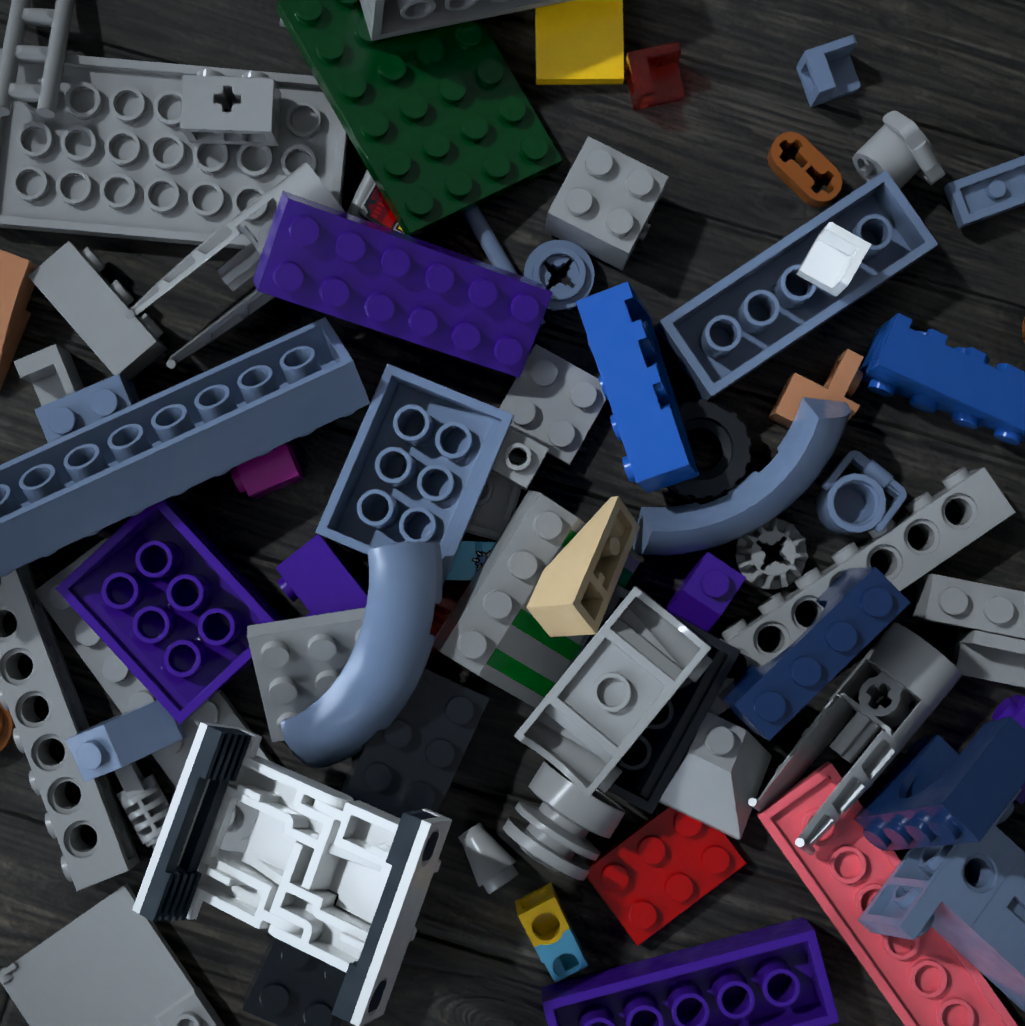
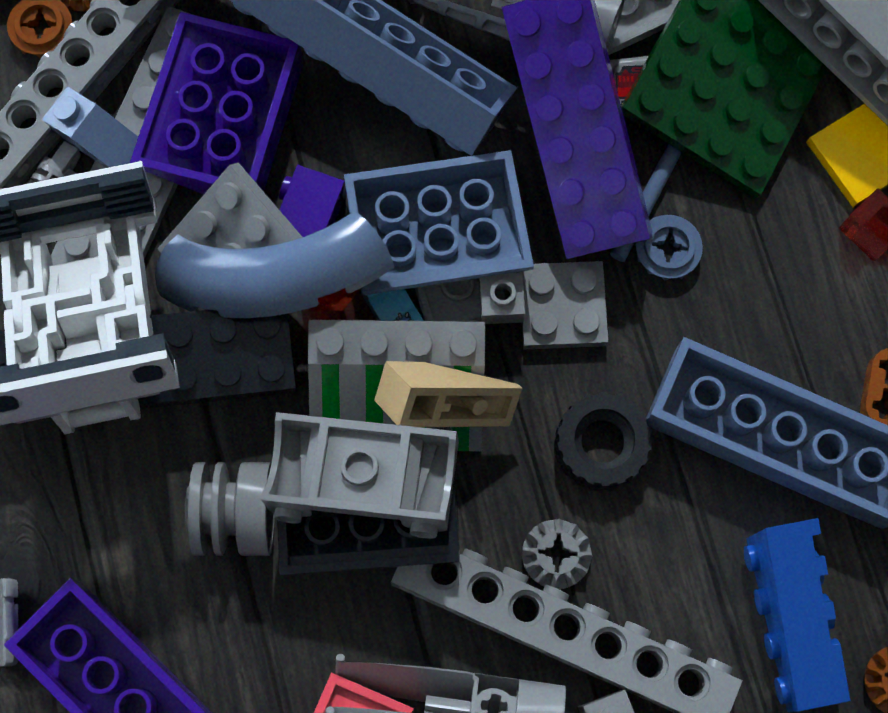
camera: 50 degrees right, 10 degrees down
magenta brick [230,441,305,499] -> none
light grey cone [458,822,519,895] -> none
leg [515,883,588,983] -> none
light grey brick [544,136,669,271] -> none
blue wedge [576,281,699,494] -> none
red plate [586,806,747,946] -> none
sand blue brick [632,397,851,556] -> none
light grey slope [659,712,772,840] -> none
dark purple slope [666,552,746,631] -> none
dark blue arch [718,567,911,741] -> none
nougat brick [767,349,864,429] -> none
white panel [796,222,872,297] -> none
sand blue piece [816,450,907,535] -> none

